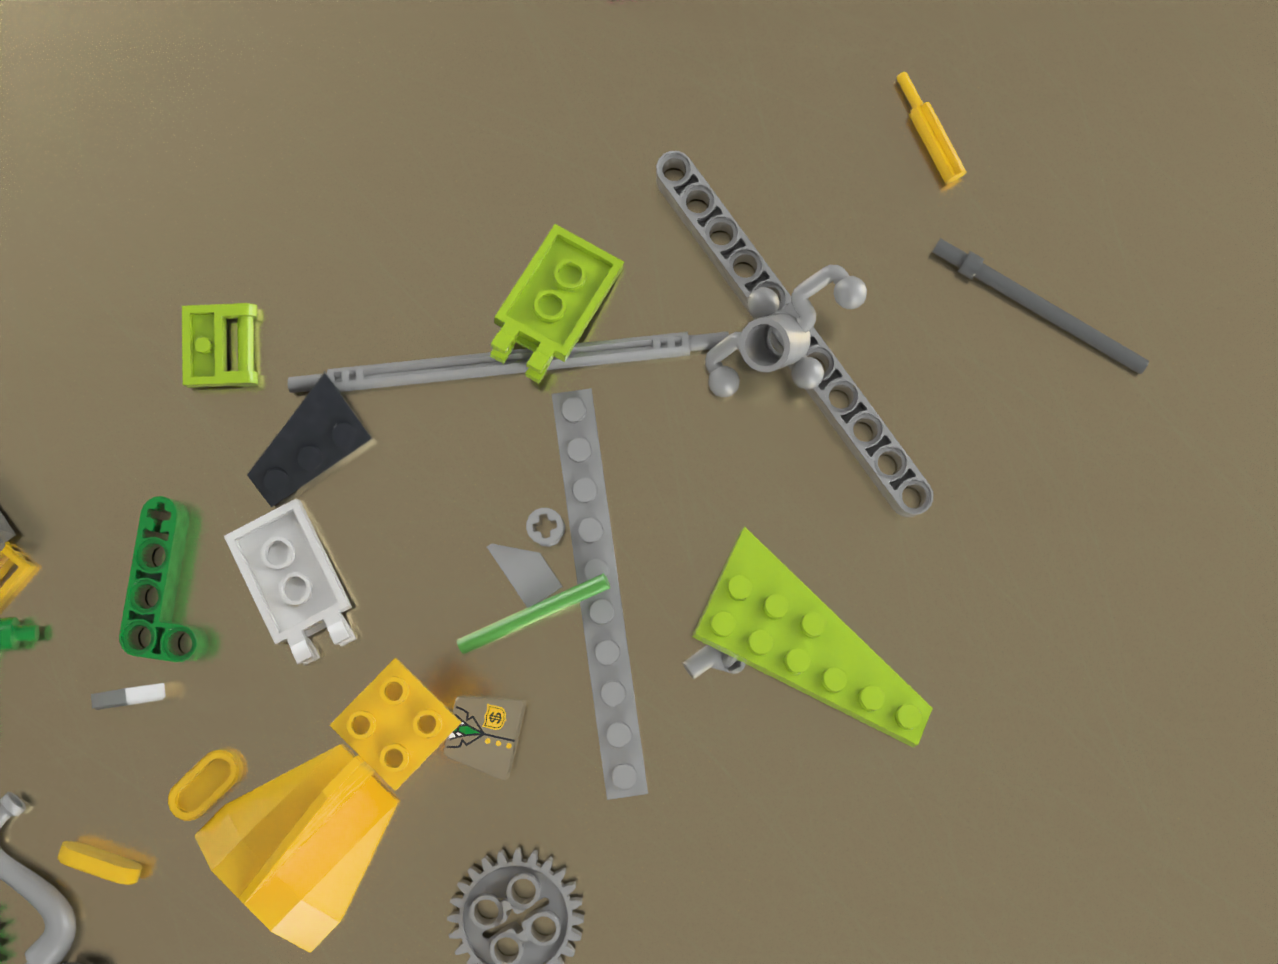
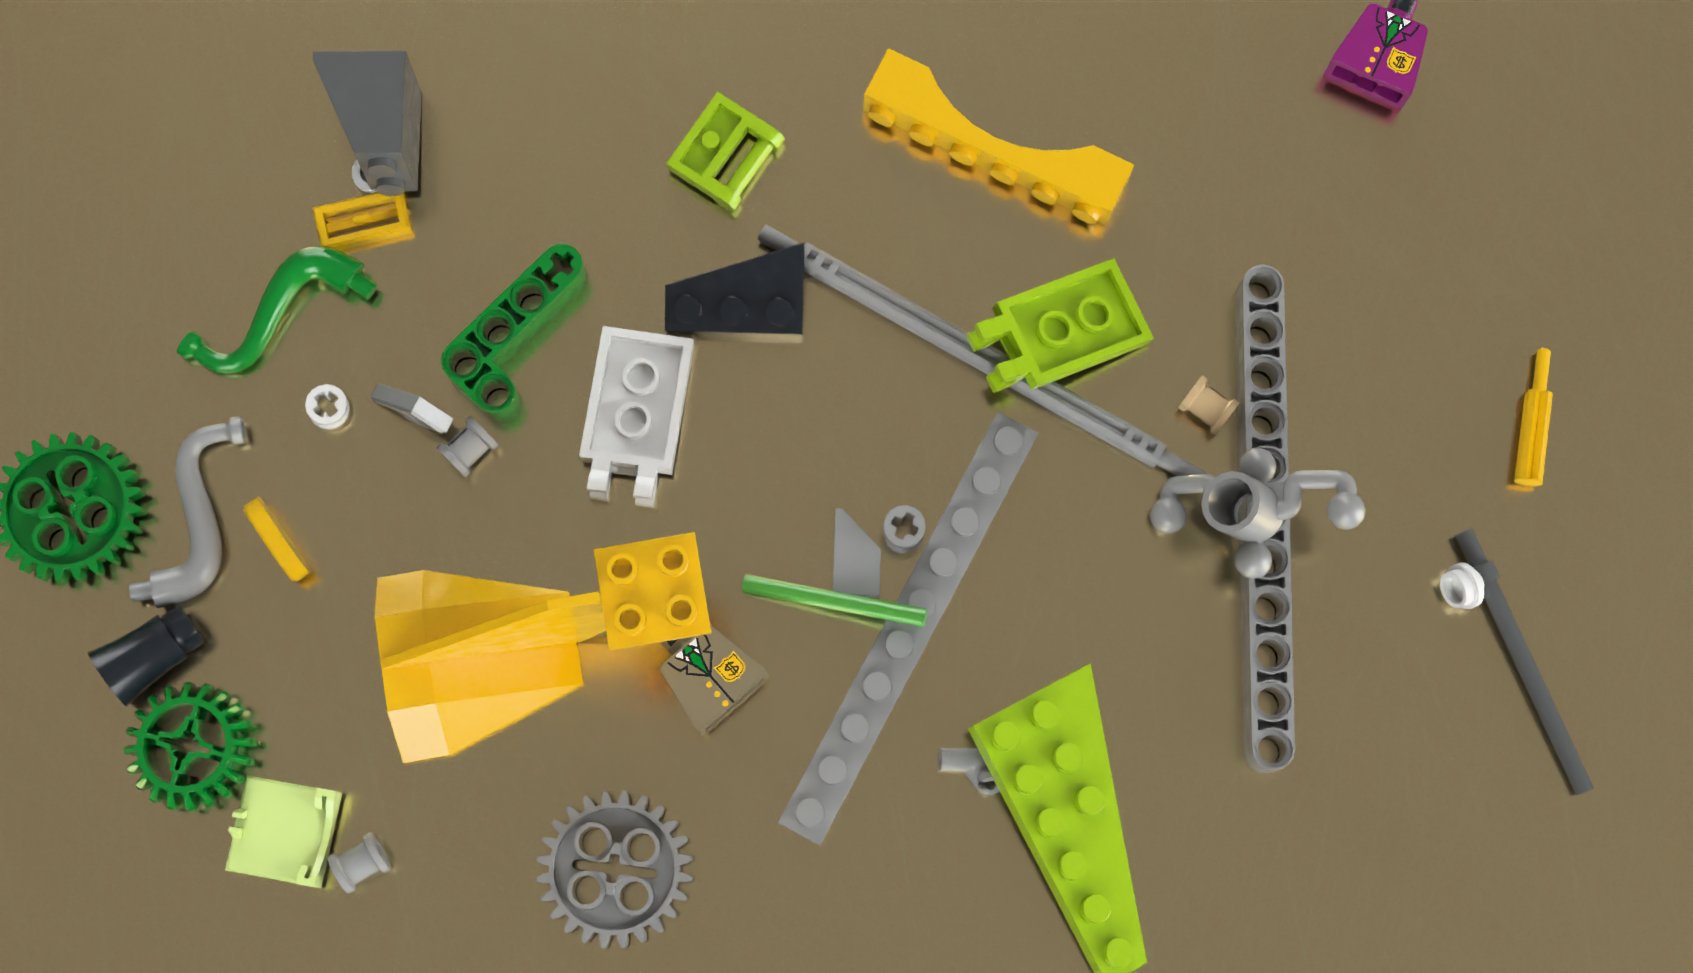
camera: 30 degrees right, 5 degrees down
yellow tile [168,749,243,821] -> none
none -> white bush [305,384,350,430]
none -> light grey bush [436,416,499,477]
none -> yellow arch [863,48,1134,225]
none -> tan bush [1178,375,1240,435]
none -> white plate [1440,562,1484,609]

